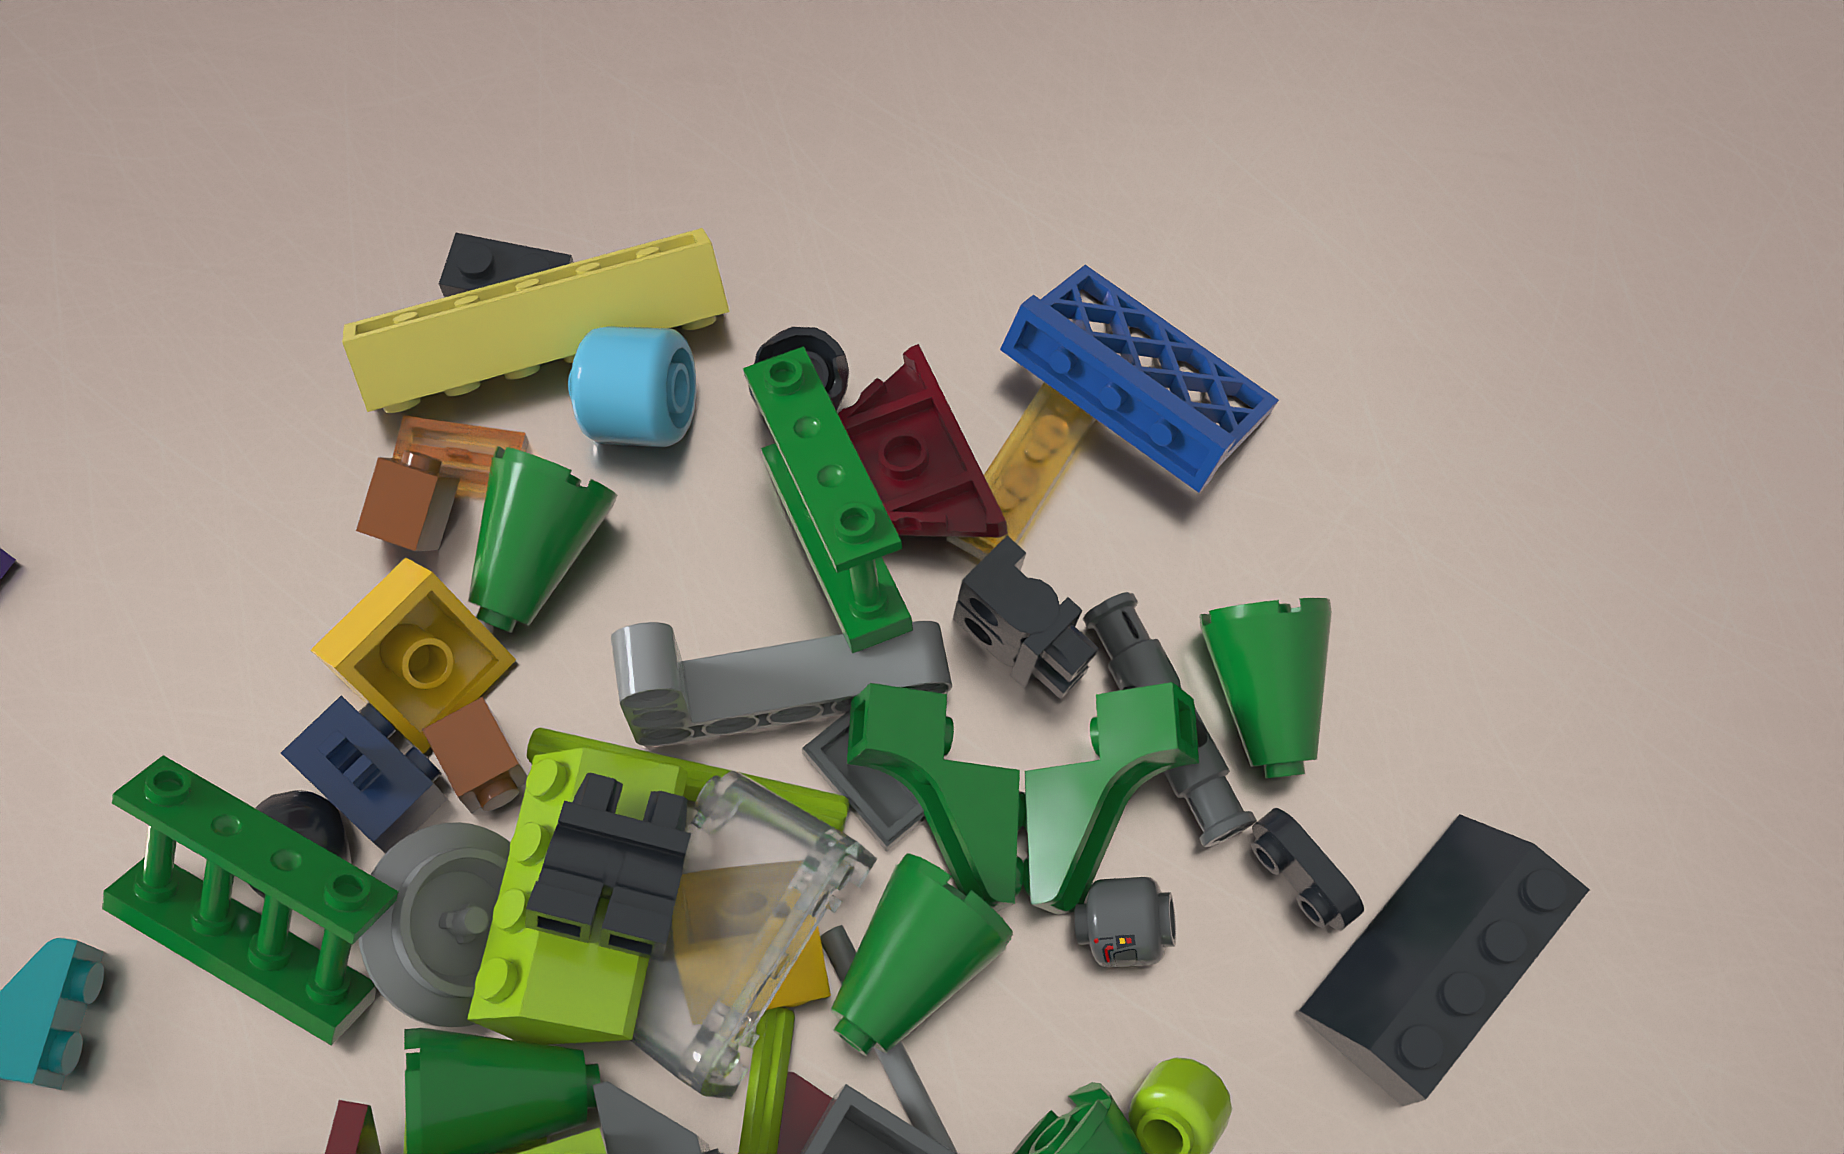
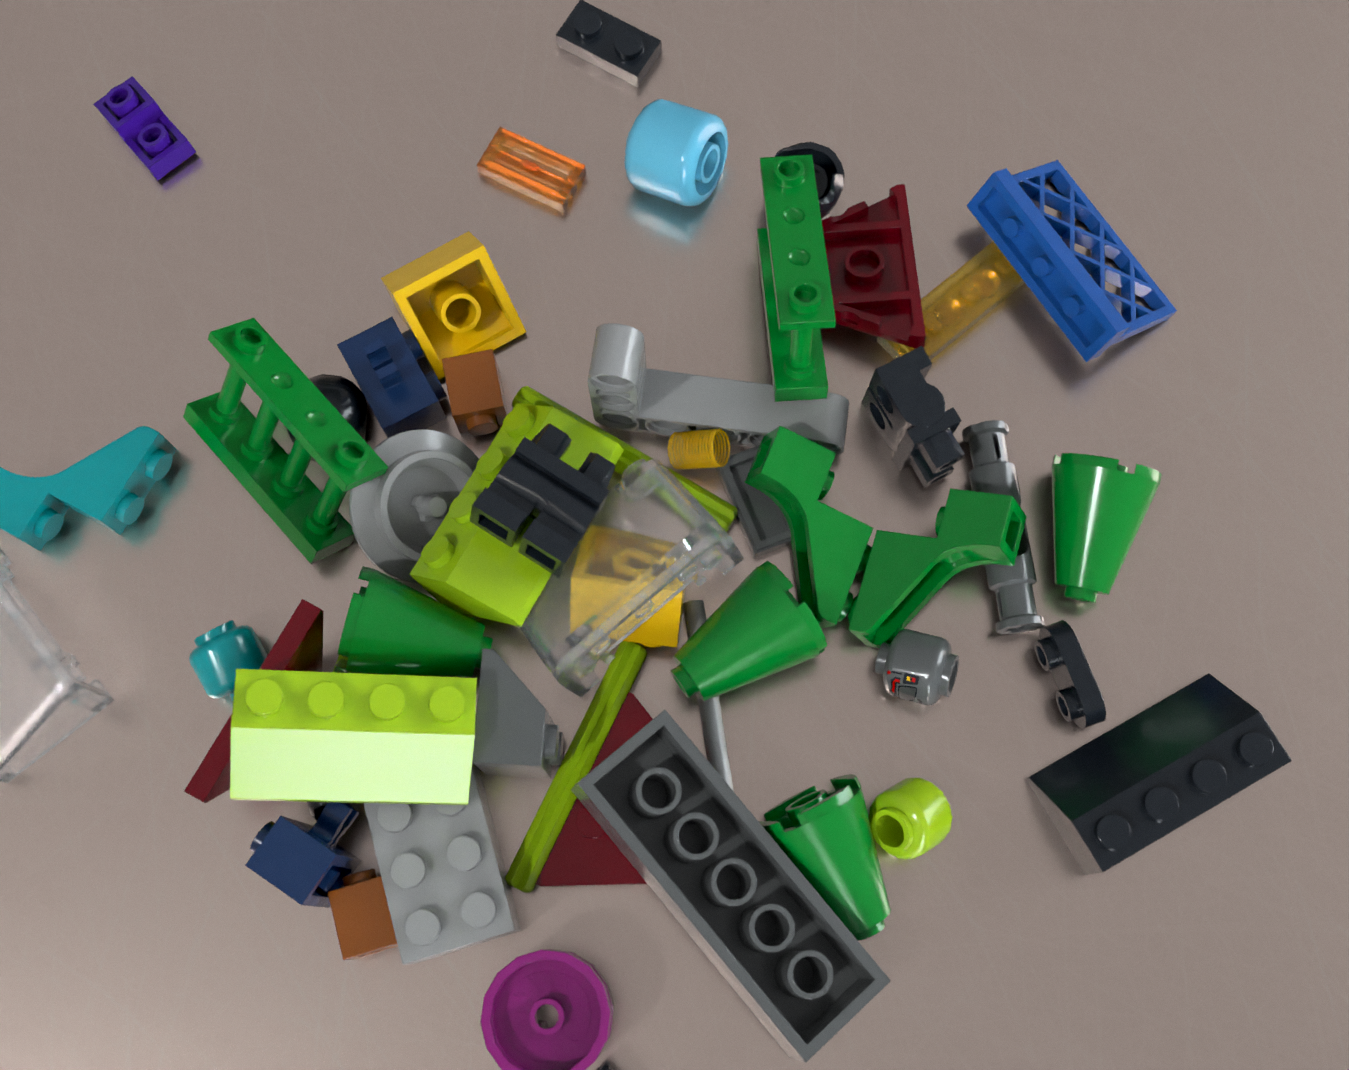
camera: 25 degrees right, 5 degrees up
light yellow brick [342,228,730,413] -> none
dark orange brick [356,450,460,551] -> none
green cone [468,446,618,633] -> none
none -> yellow piece [667,429,730,470]

